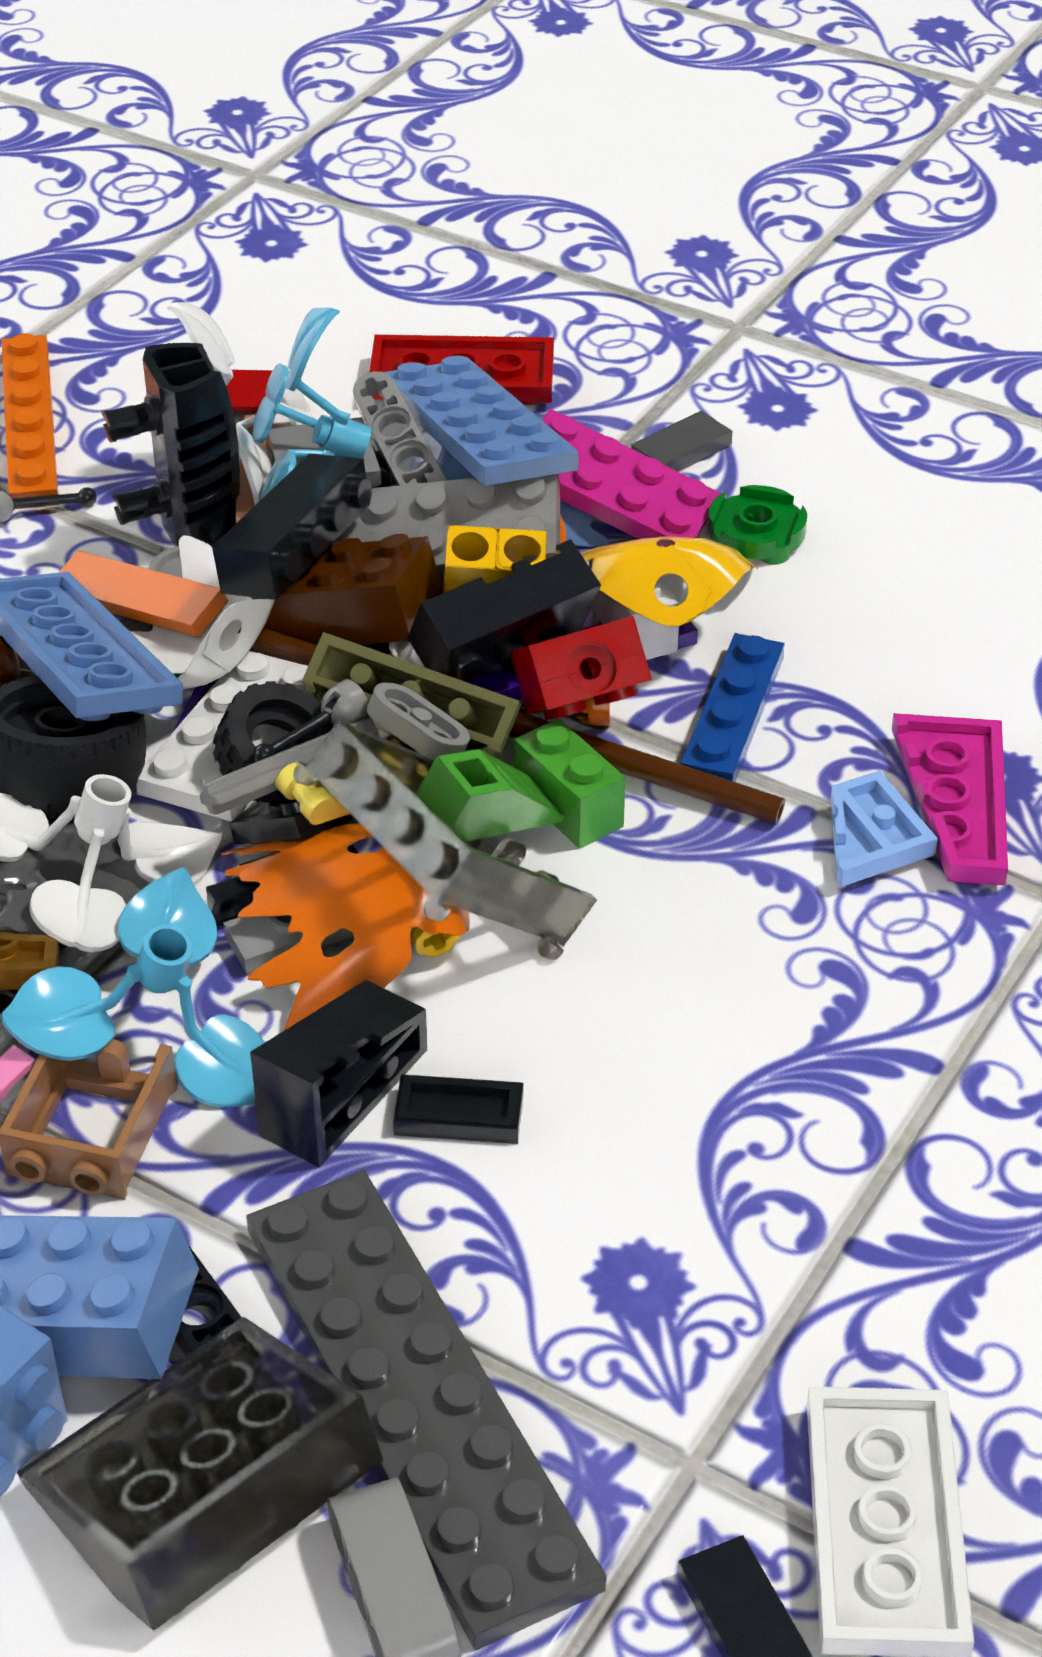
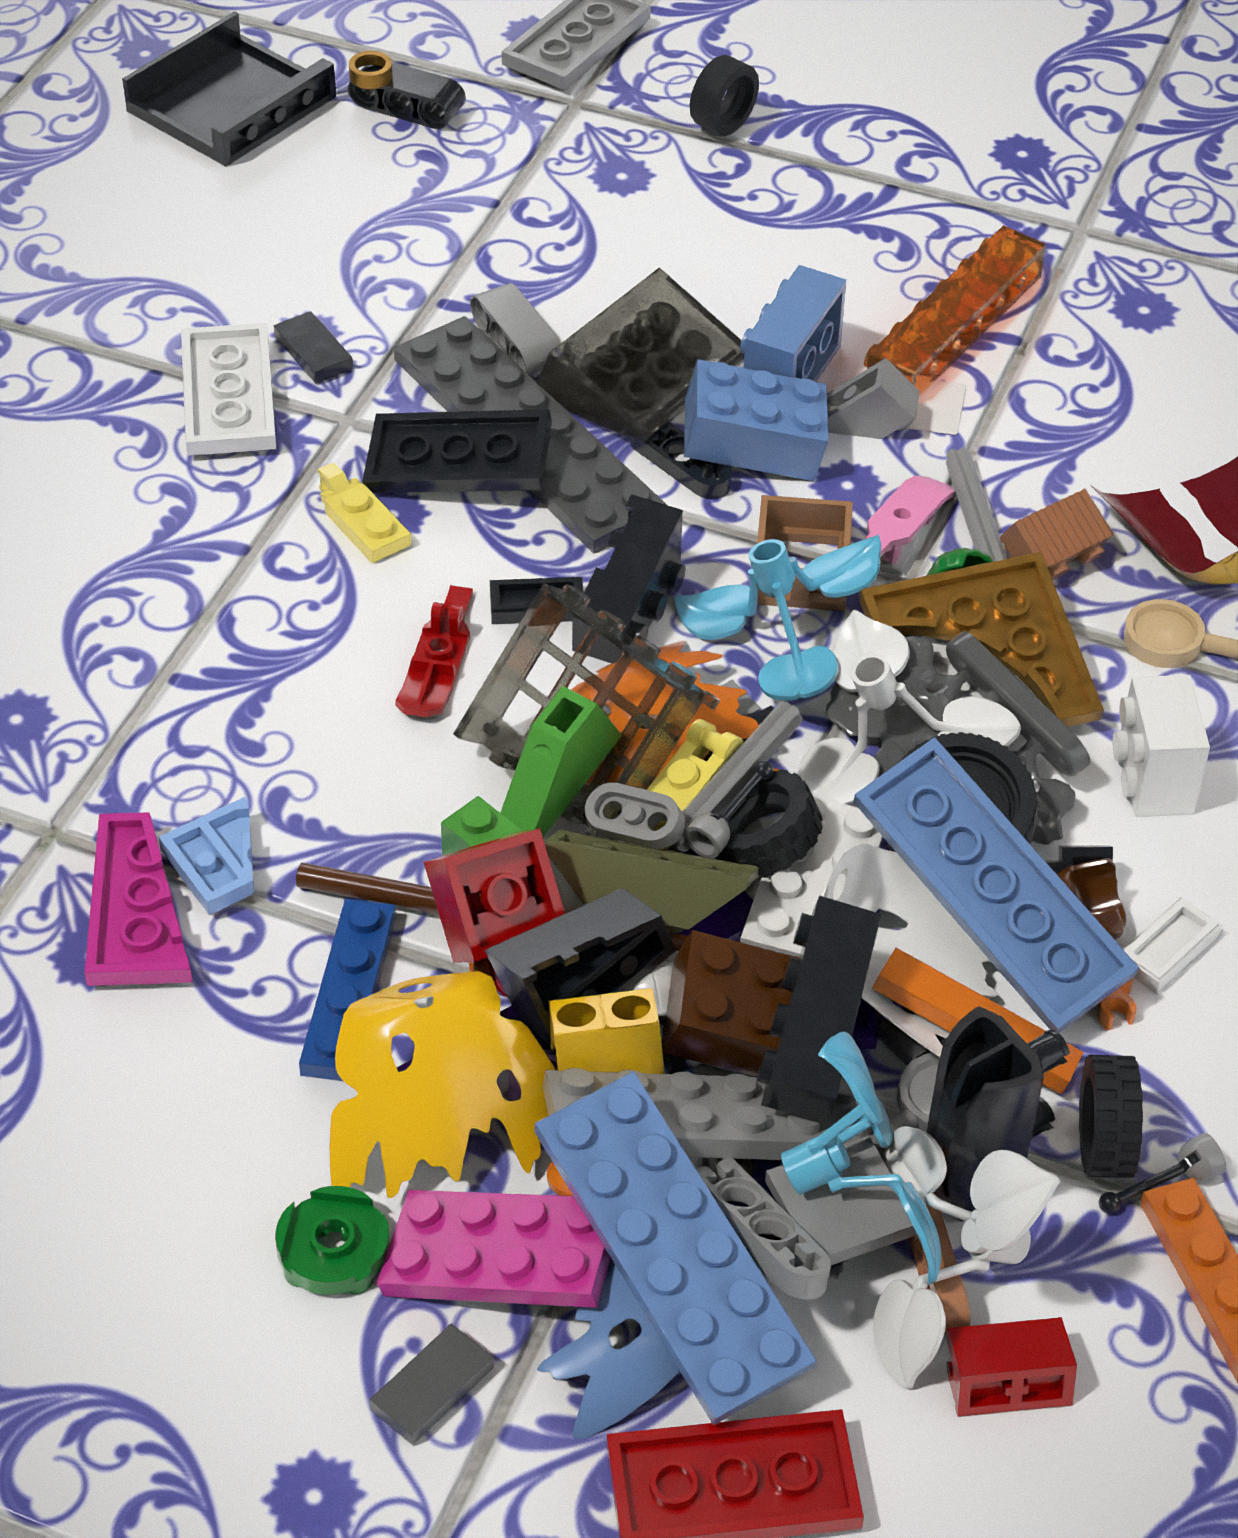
camera: 170 degrees right, 5 degrees up
none -> light yellow hinge [318,463,411,563]
none -> black plate [362,409,552,493]
none -> red piece [395,585,473,717]
none -> black tyre [1079,1055,1143,1178]

